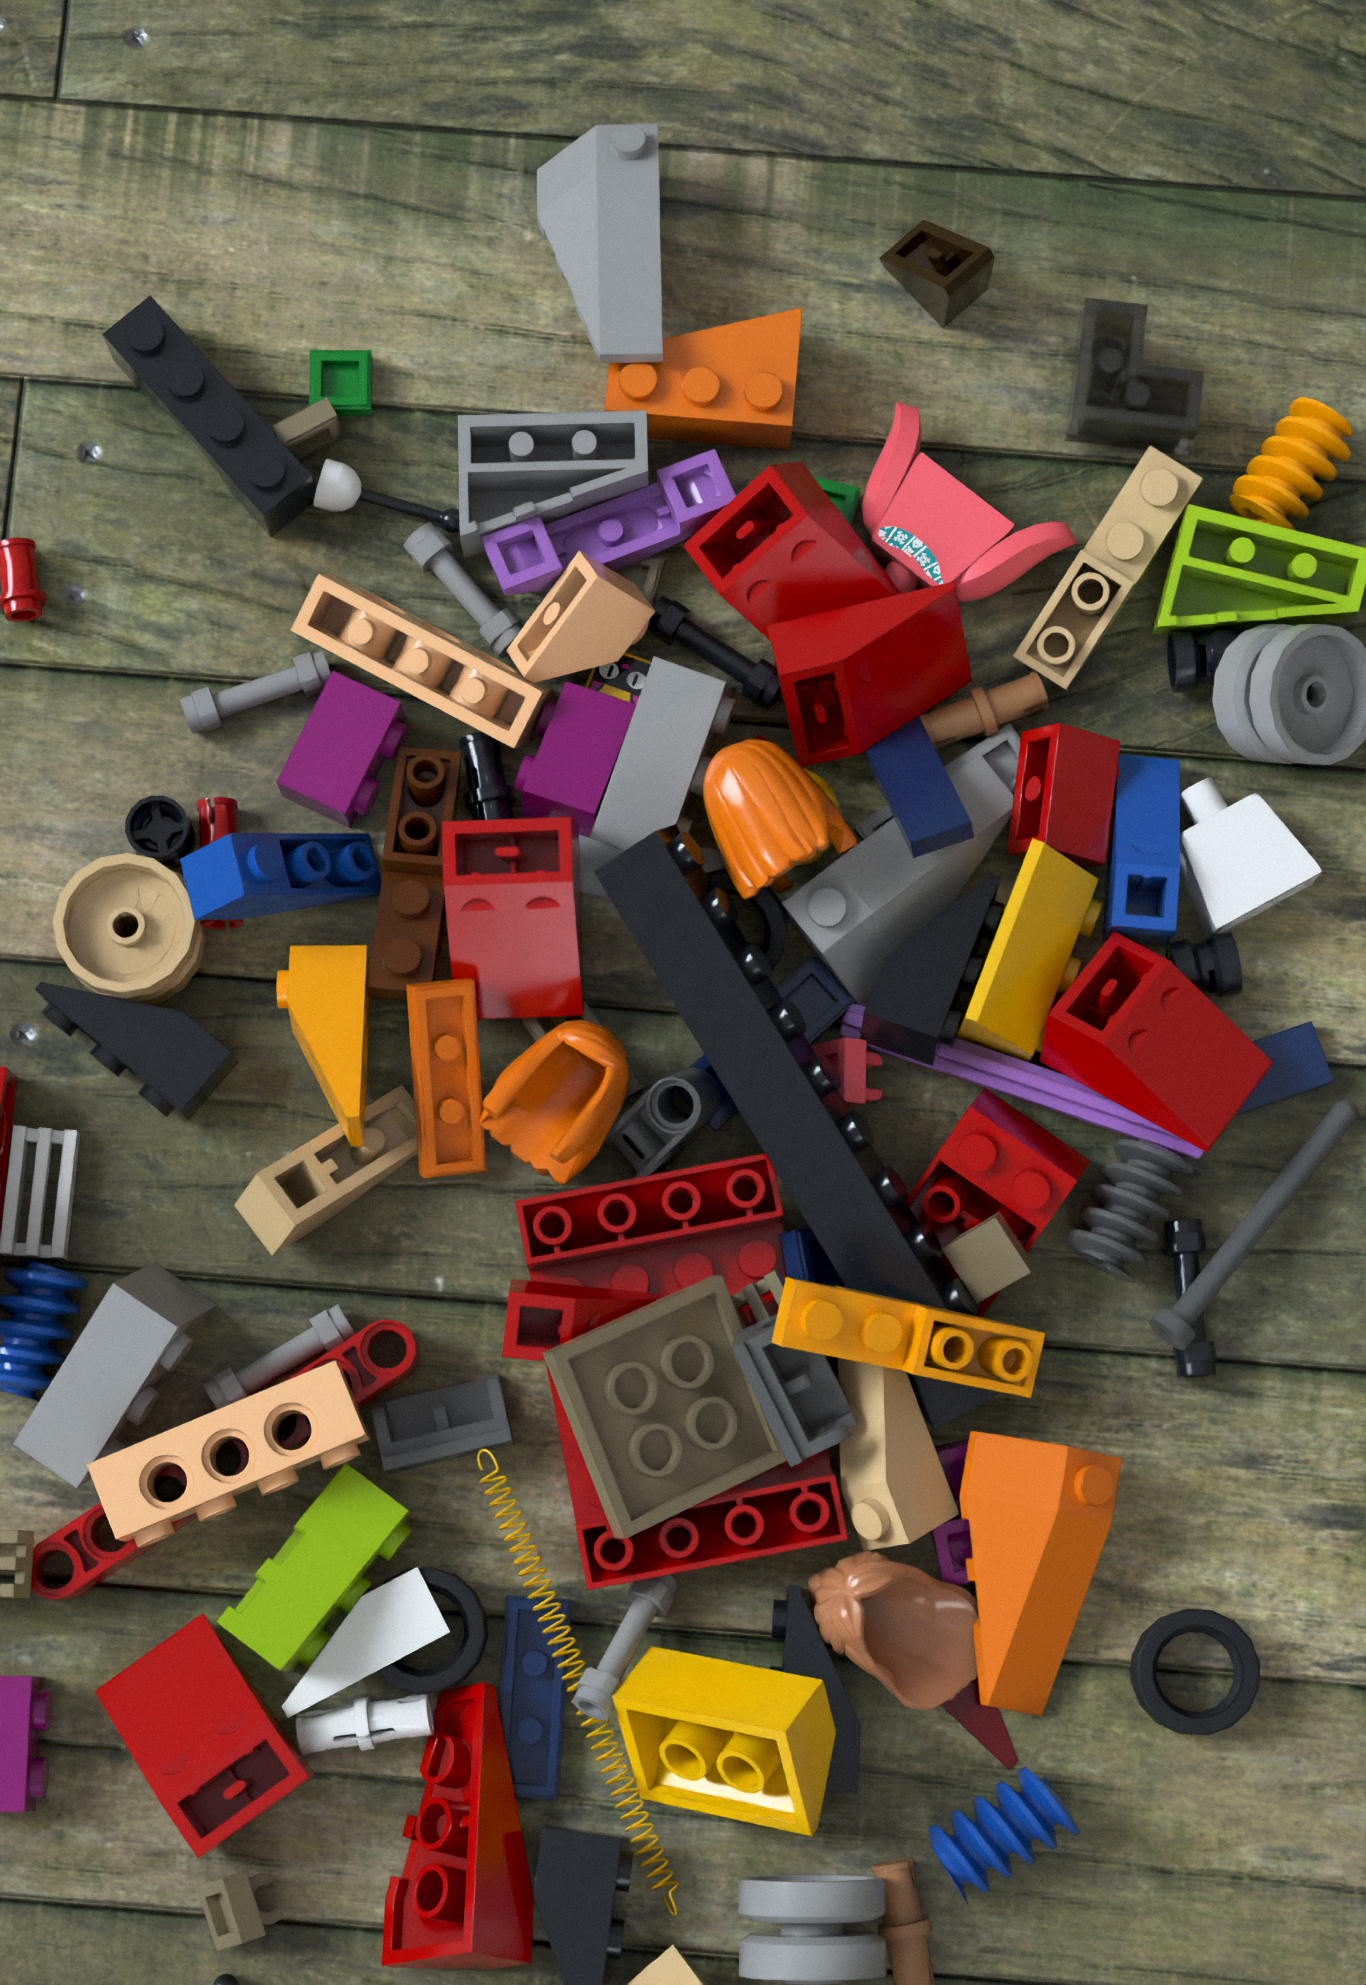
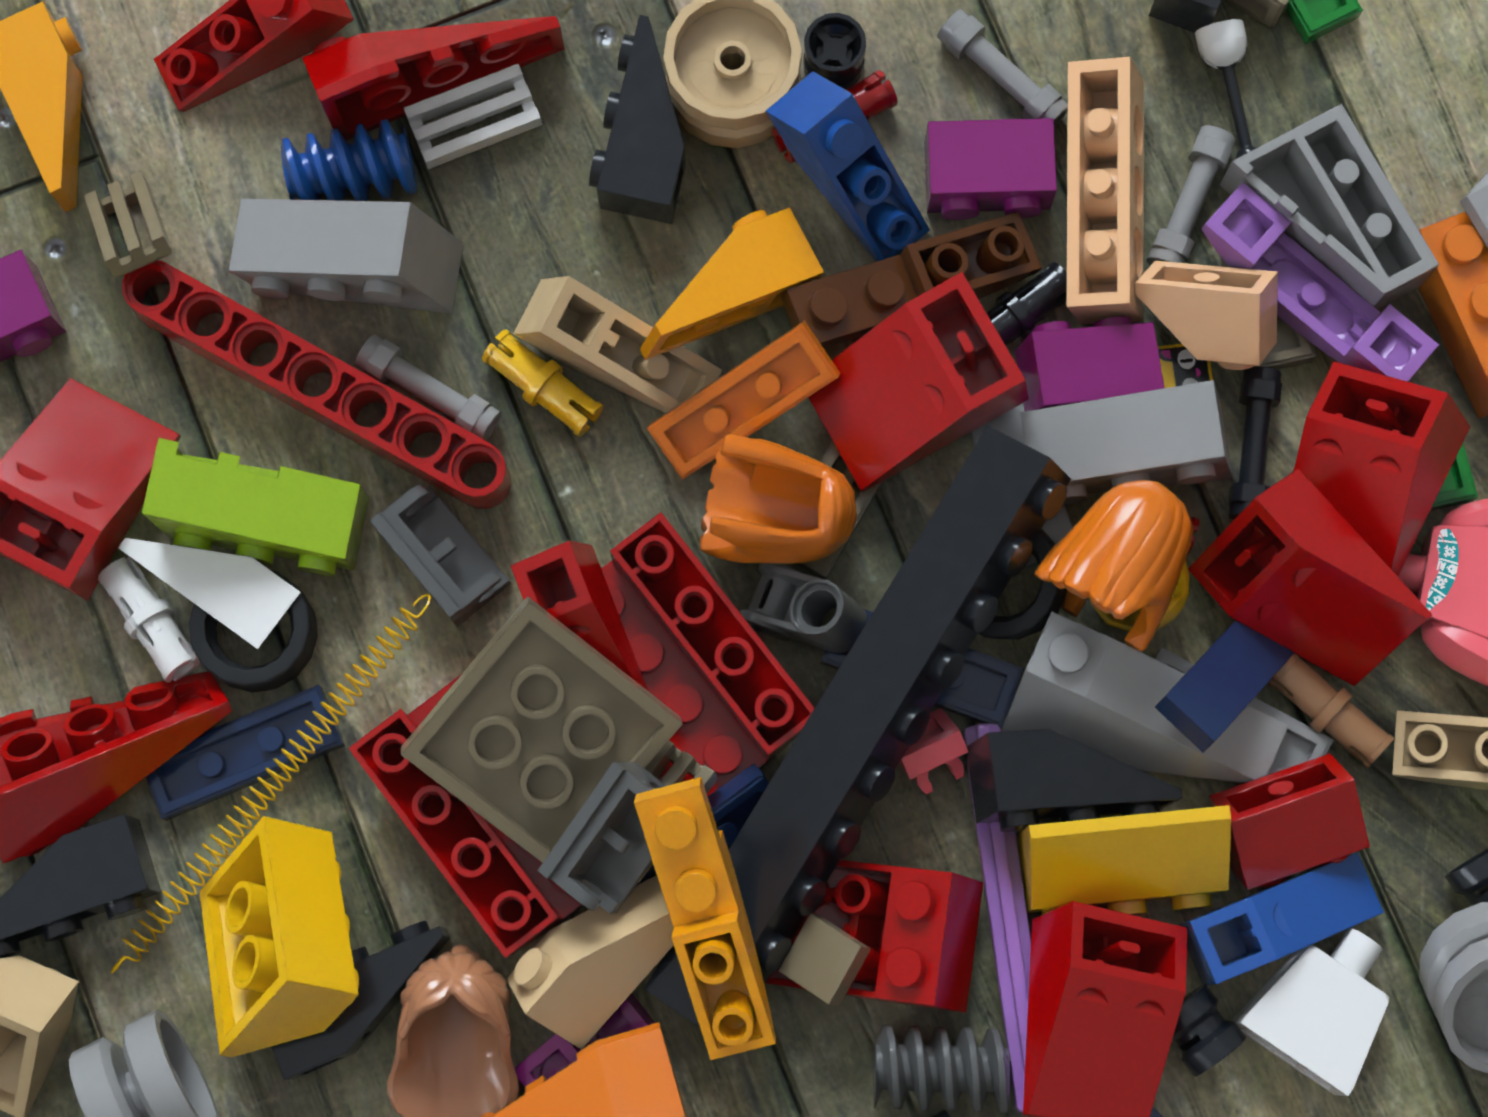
camera: 65 degrees right, 0 degrees up
light nougat brick [87,1360,370,1548] -> none
light grey bar [572,1575,678,1720] -> none
none -> yellow pin [482,329,604,437]

